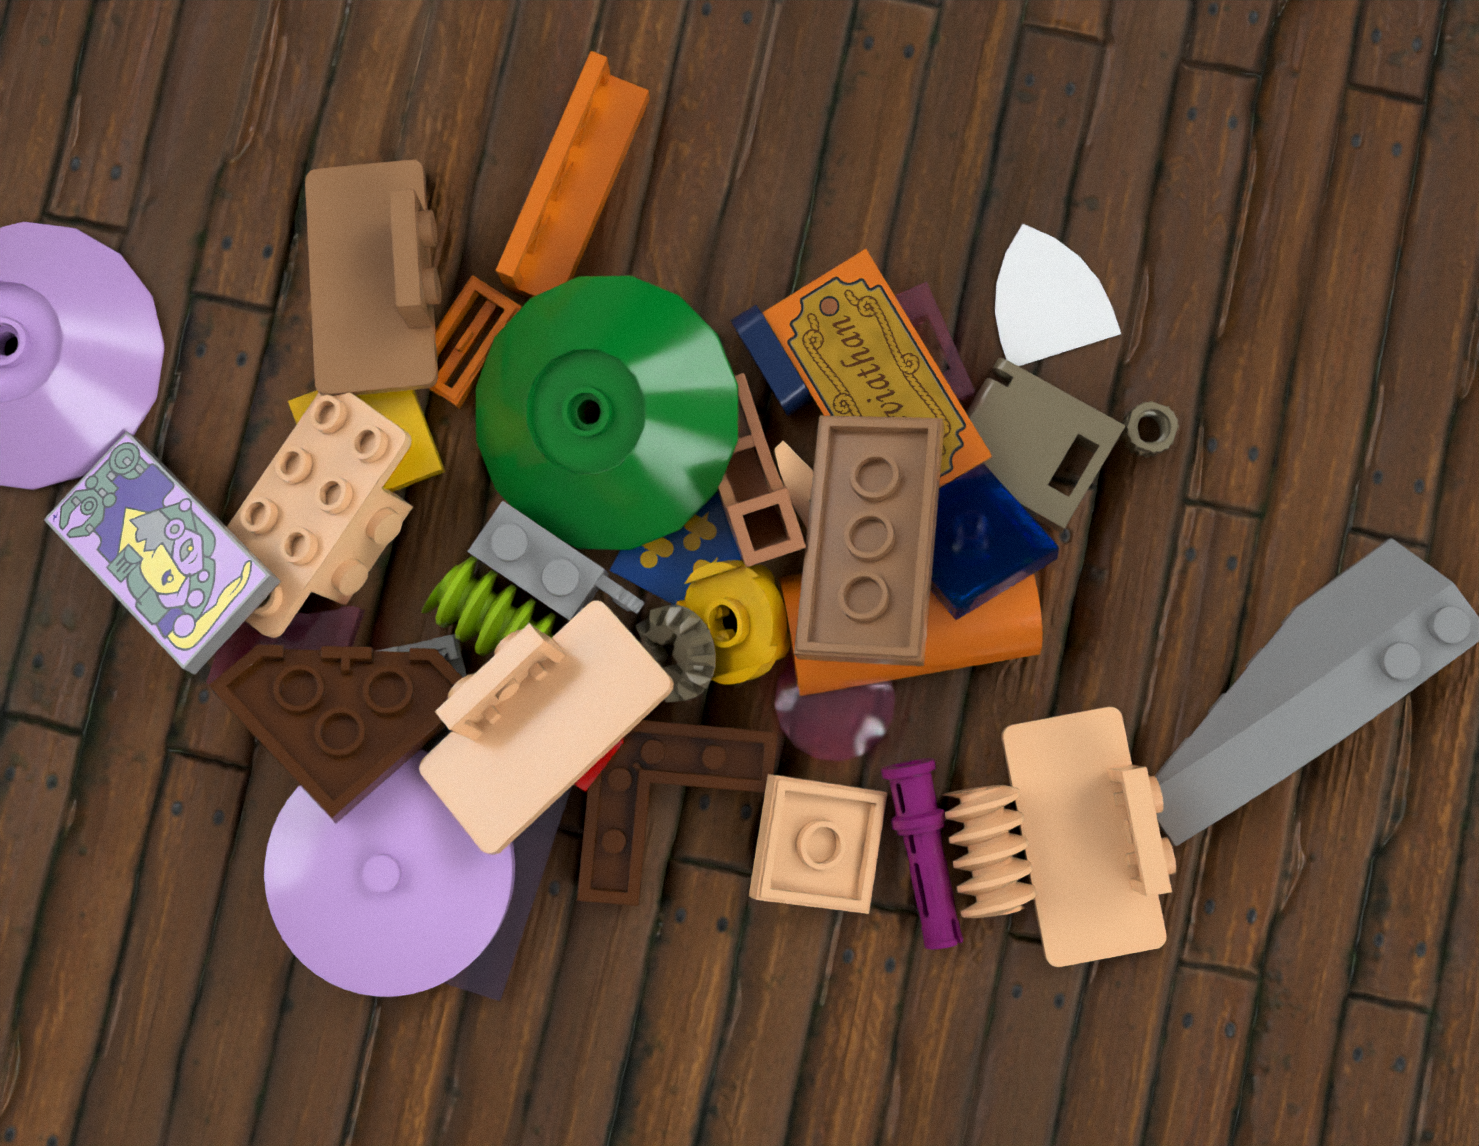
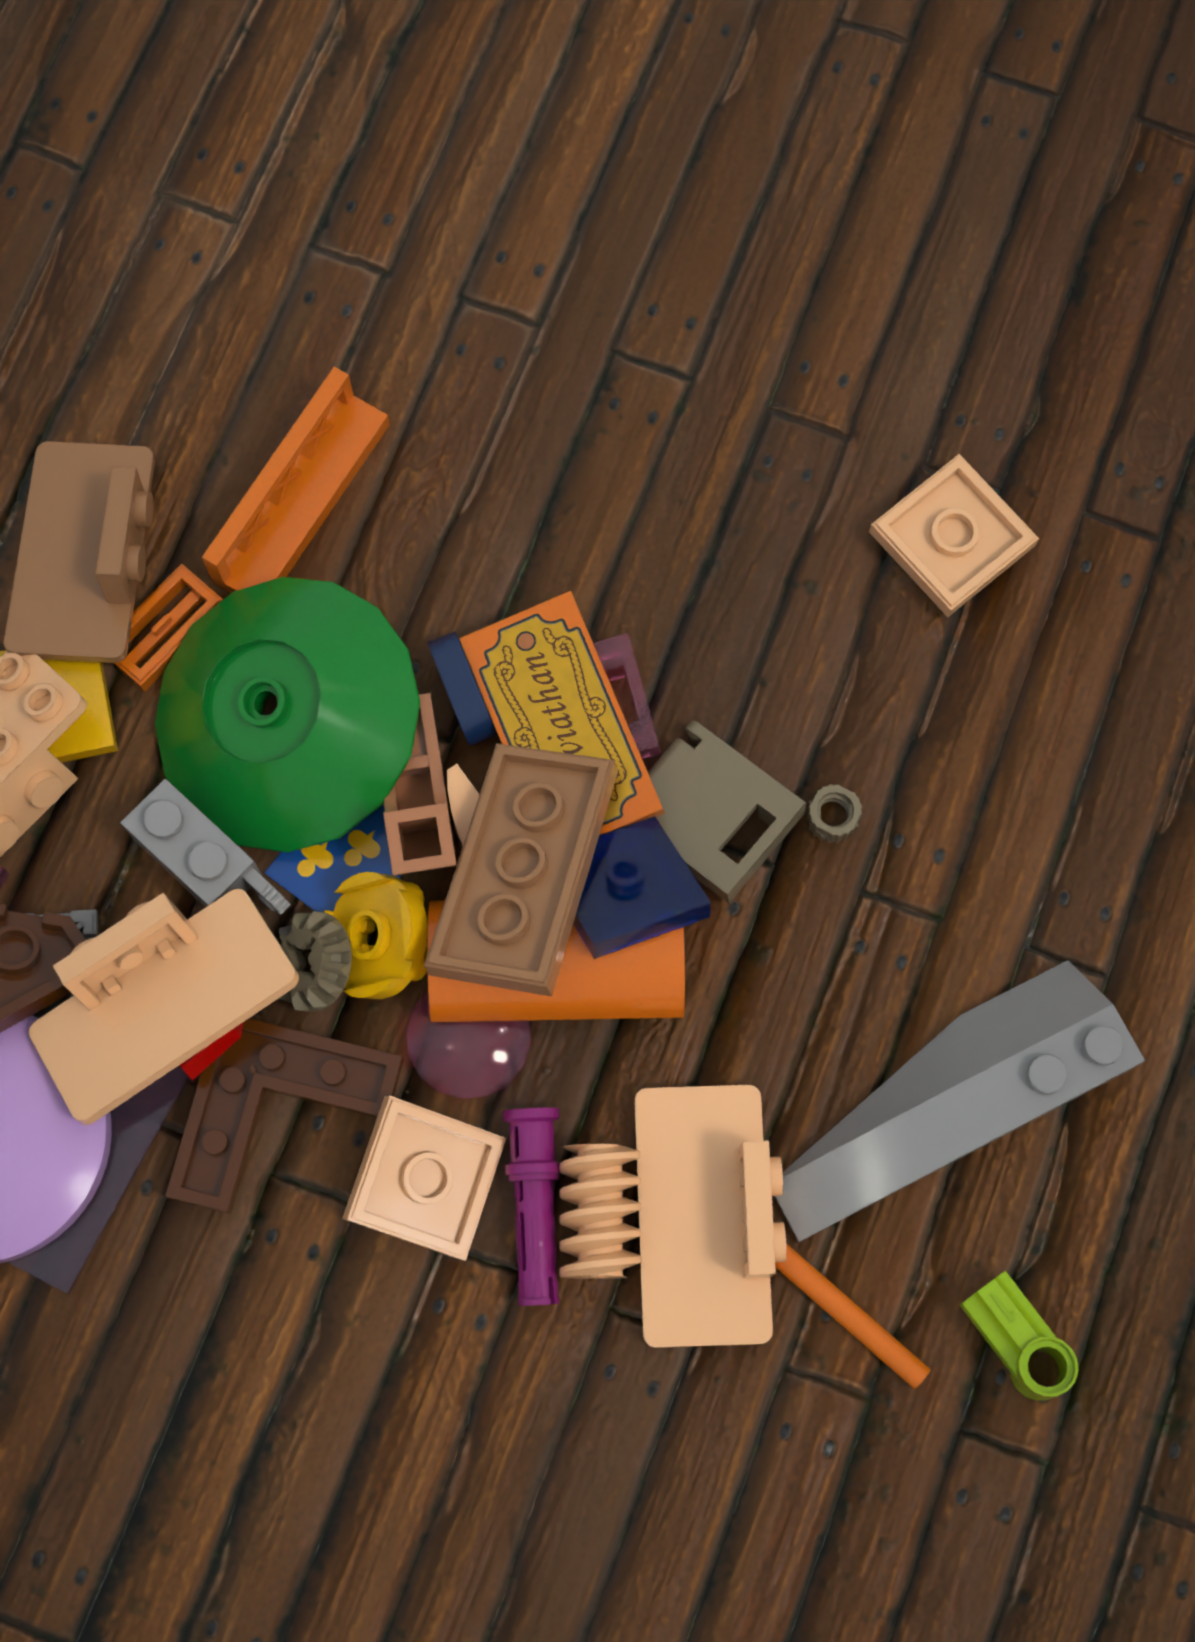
camera: 10 degrees right, 10 degrees down
lime piece [421,555,556,657] -> none
white sticker [995,224,1121,366] -> none
none -> orange bar [775,1243,931,1389]
none -> light nougat plate [869,454,1039,617]
none -> lime piece [959,1271,1079,1401]

